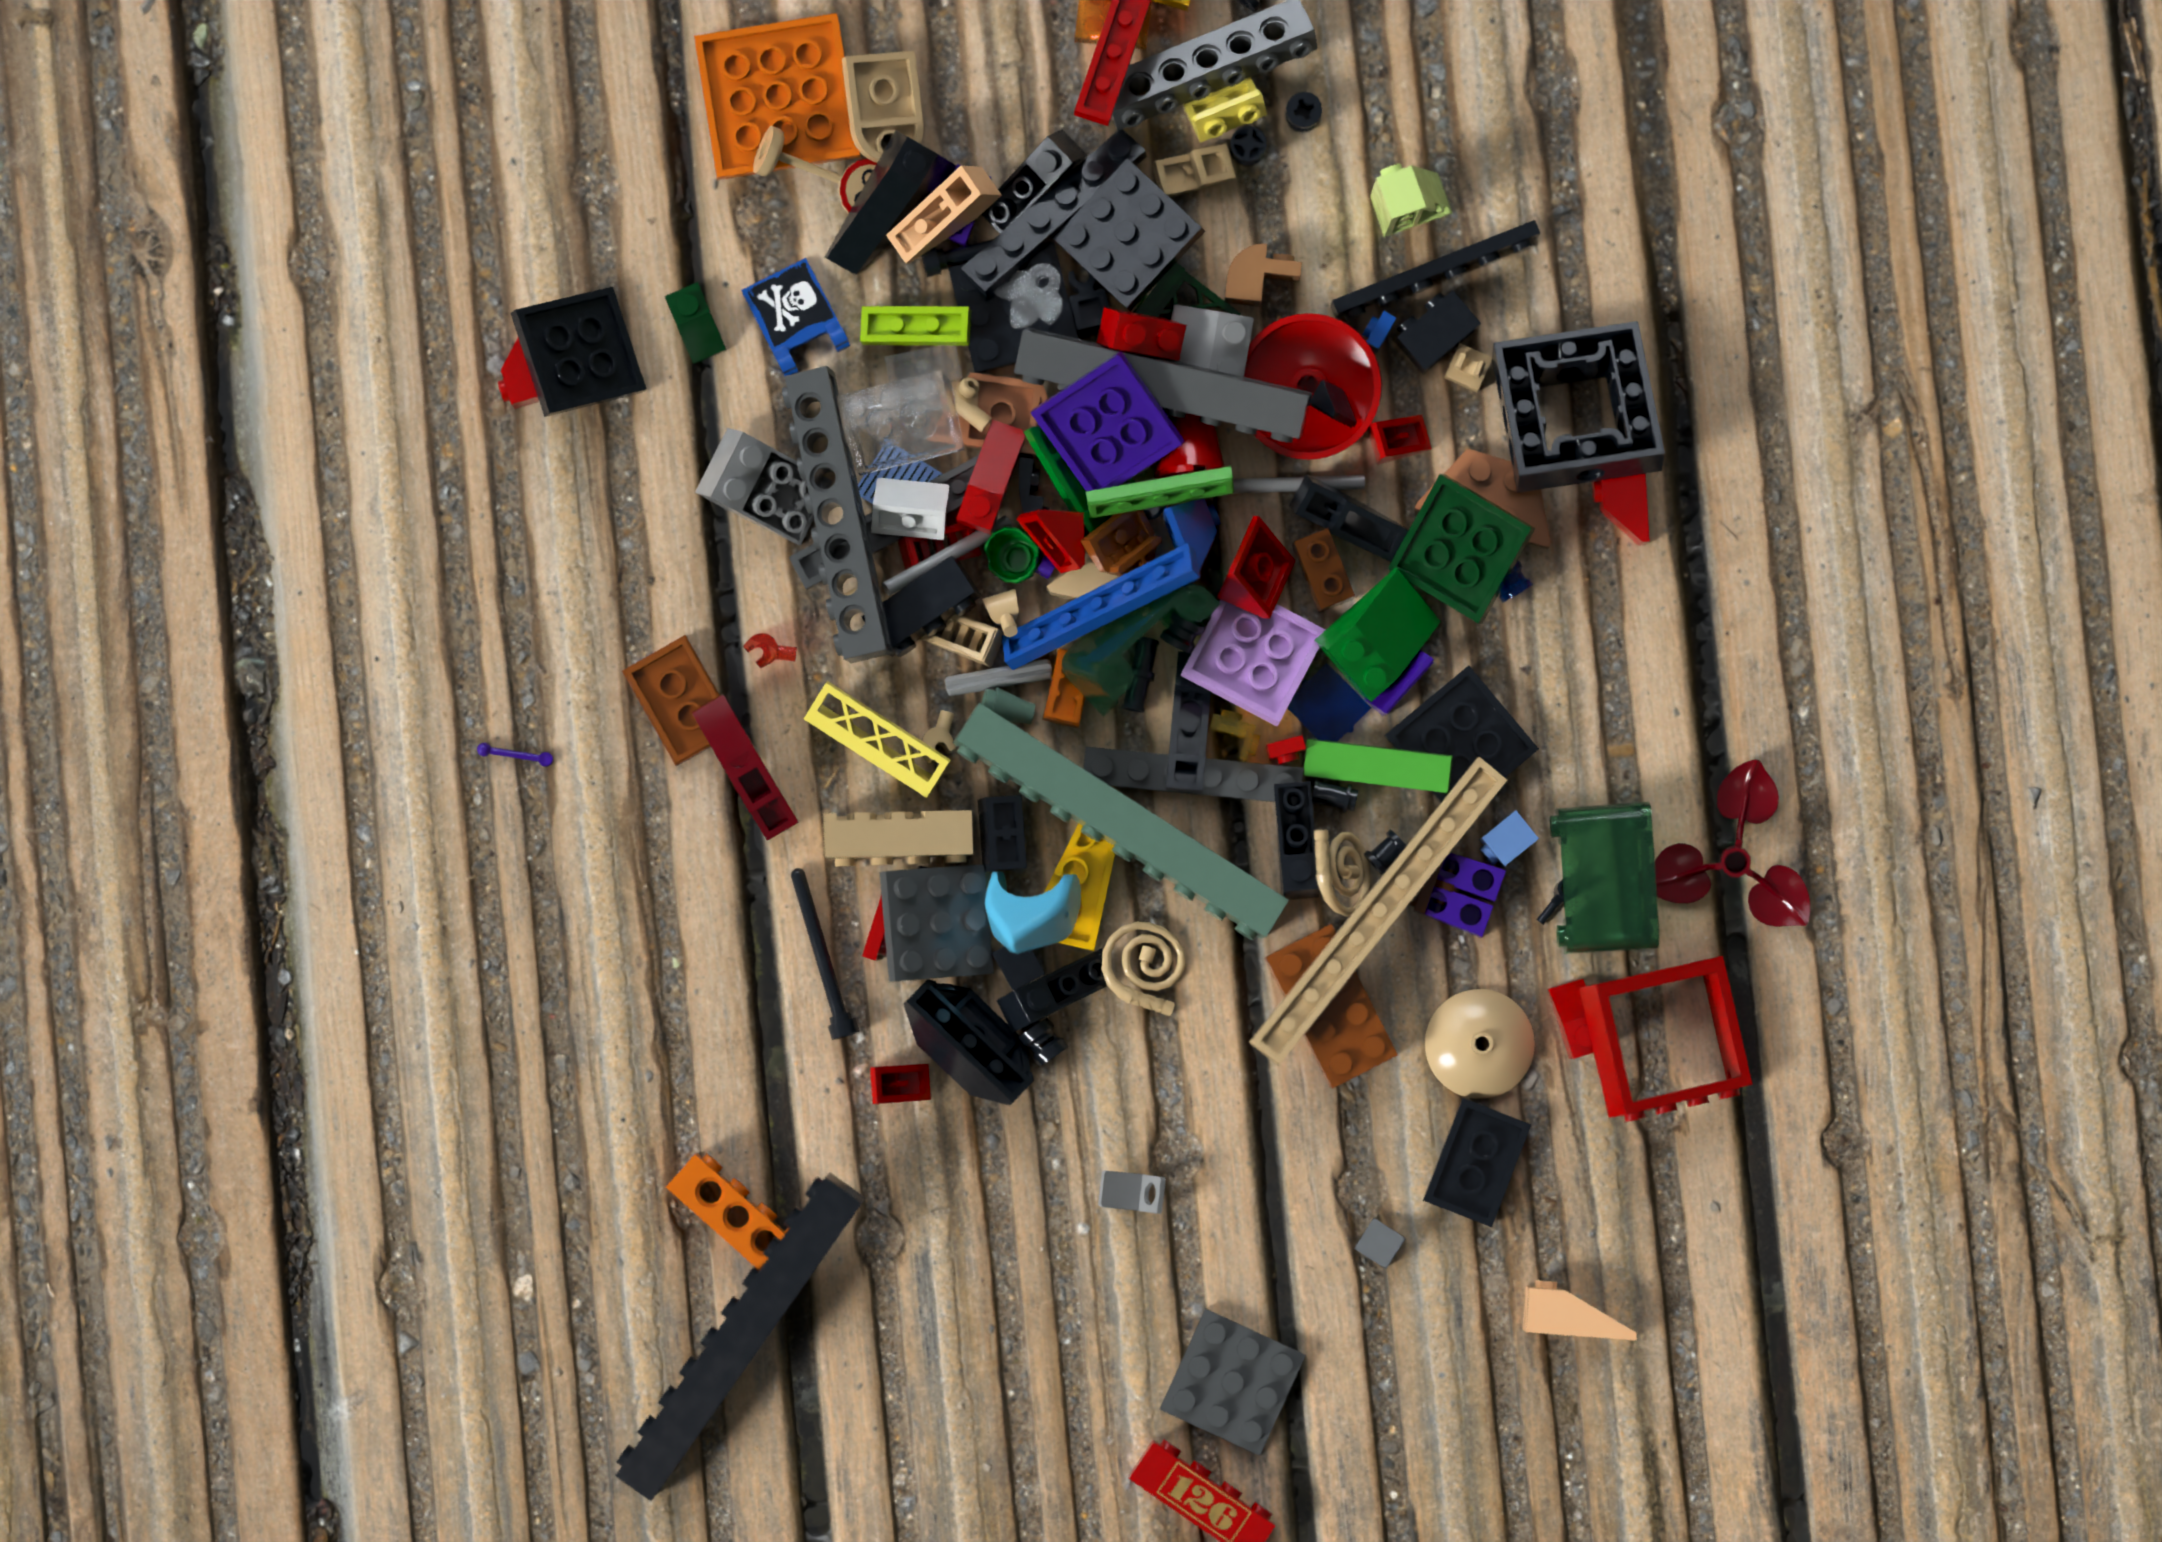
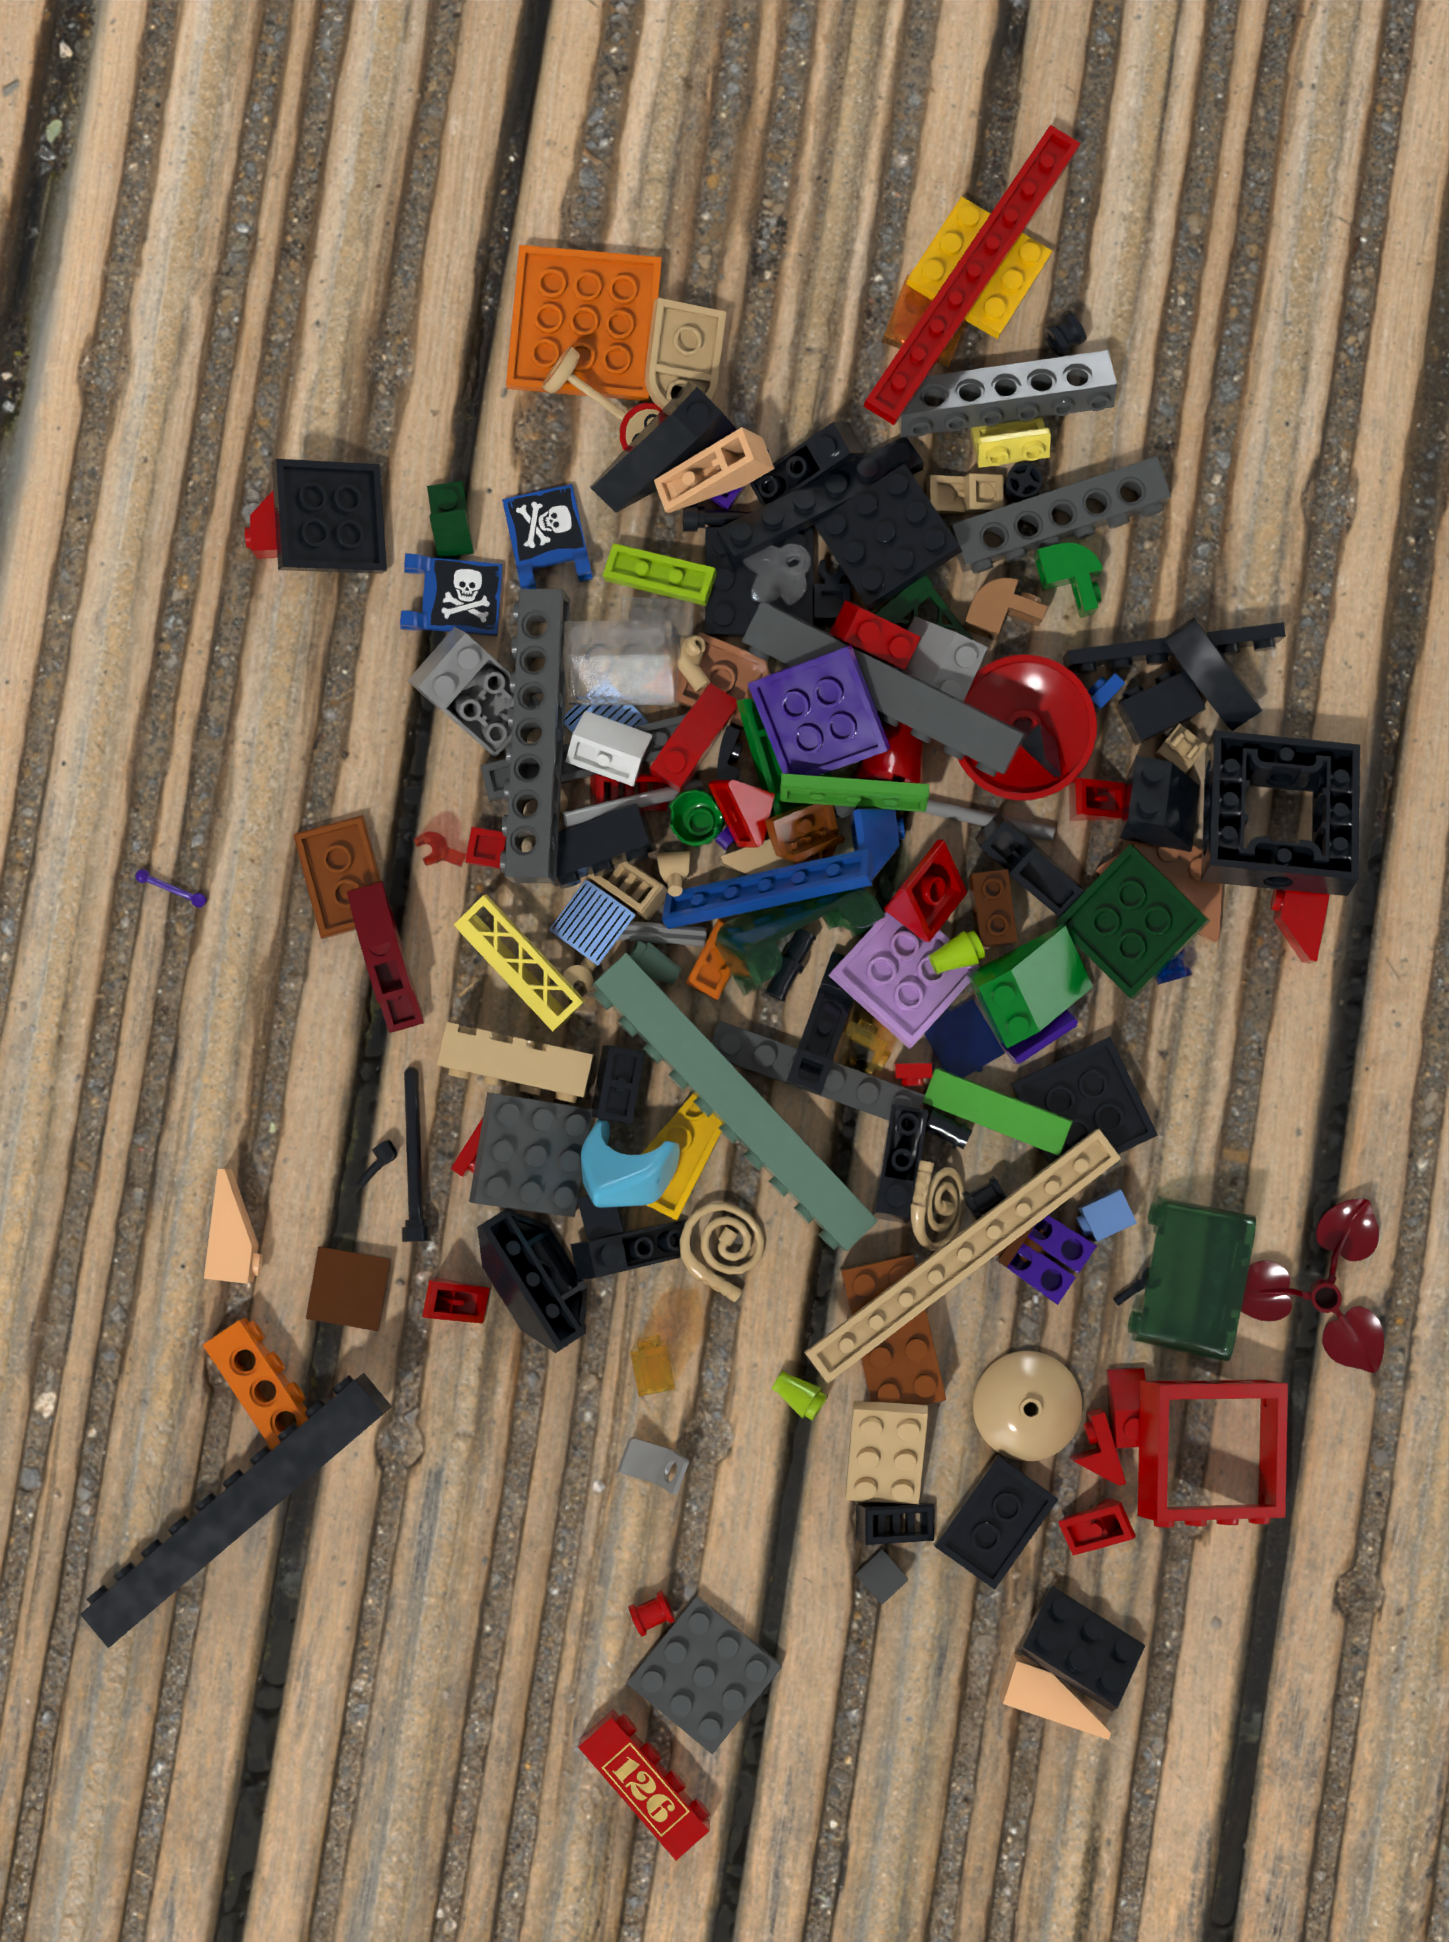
camera: 20 degrees right, 0 degrees up
black wheel [1018,1017,1069,1067] -> none
black wheel [1160,611,1205,654] -> none
black wheel [1285,92,1322,133] -> none
yellowish green wedge [1370,164,1452,237] -> none
none -> light nougat slope [204,1168,263,1284]
none -> reddish brown tile [306,1246,392,1331]
none -> black hand [357,1140,398,1187]
none -> flag [400,553,502,636]
none -> red plate [465,827,507,869]
none -> light blue sticker [549,880,636,966]
none -> red bush [628,1590,675,1637]
none -> clear yellow brick [630,1334,677,1397]
none -> lime cone [771,1371,828,1421]
none -> tan plate [845,1401,928,1505]
none -> black slope [856,1503,934,1545]
none -> lime cone [928,931,985,975]
none -> dark grey brick [950,456,1171,574]
none -> black plate [1017,1585,1146,1712]
none -> green brick [1033,542,1103,618]
none -> red slope [1058,1498,1136,1556]
none -> red slope [1069,1408,1126,1486]
none -> black slope [1119,755,1200,852]
none -> black slope [1164,617,1262,731]

